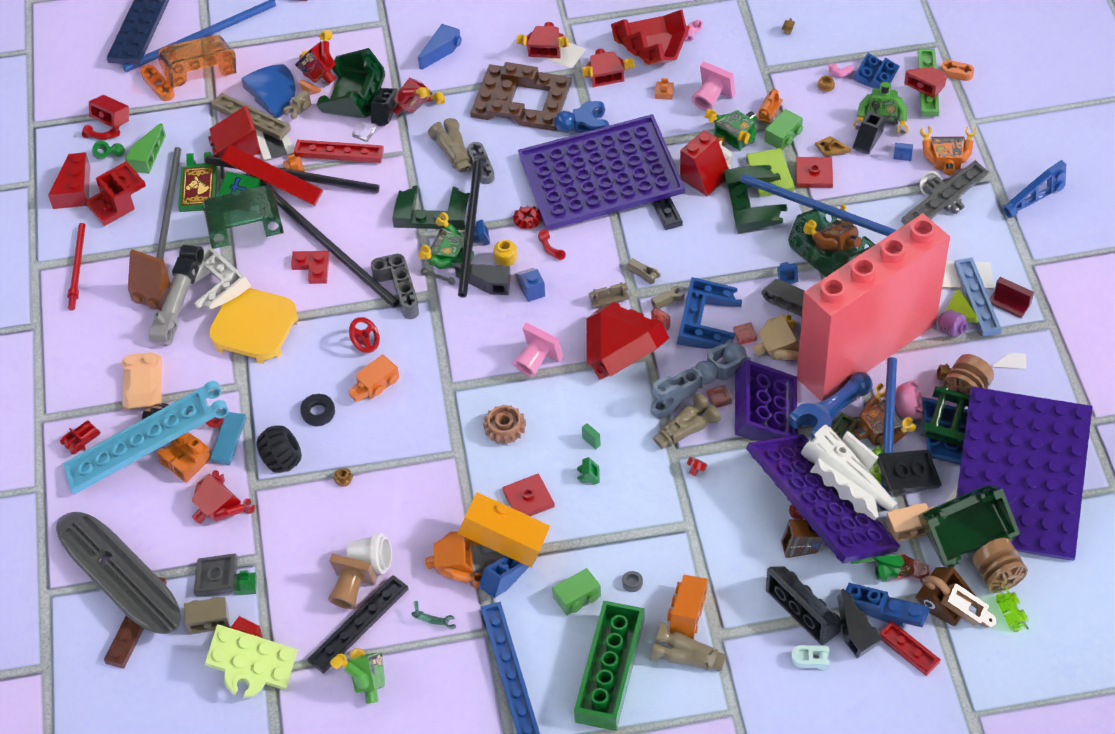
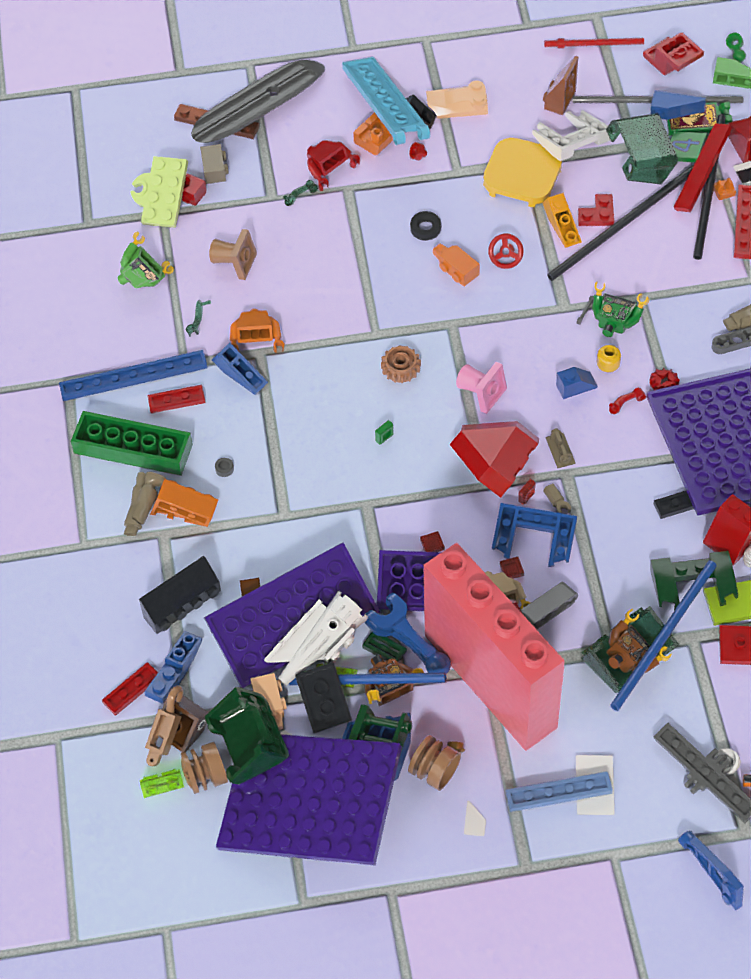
camera: 90 degrees right, 5 degrees up
red wedge [48,152,91,209] -> none
red arm [60,420,101,455] -> none
light grey piece [149,244,204,345] -> none
dark grey tile [193,553,238,597] -> none
dark azure tile [210,412,246,465] -> none
green tile [235,570,257,595] -> none
black wheel [257,425,302,473] -> none
black tile [308,575,409,674] -> none
pearl gold plate [333,468,353,487] -> none
white piece [347,533,392,574] -> none
dark grey beam [371,253,419,319] -> none
dark green wedge [392,185,470,230] -> none
black slope [455,263,511,295] -> none
light orange brick [457,492,550,568] -> none
black piece [458,160,482,298] -> none
blue tile [473,219,490,246] -> none
plate [502,473,555,516] -> none
bright green brick [552,568,601,616] -> none
green tile [577,457,600,485] -> none
dark tan bar [626,258,661,284] -> none
sand blue piece [651,341,751,418] -> none
dark tan piece [653,392,721,449] -> none
red tile [686,456,708,476] -> none
blue tile [777,262,799,284] -> none
light aqua plate [791,645,830,670] -> none
black slope [837,588,881,659] -> none
animal [851,554,929,583] -> none
bright pink cylinder [895,380,924,420] -> none
medium lavender head [938,310,968,337] -> none
lime tile [945,289,978,323] -> none
dark red panel [989,277,1034,319] -> none
none -> red tile [147,385,206,413]
none -> clear green piece [283,180,318,206]
none -> light orange slope [542,193,582,248]
none -> blue slope [650,90,706,120]

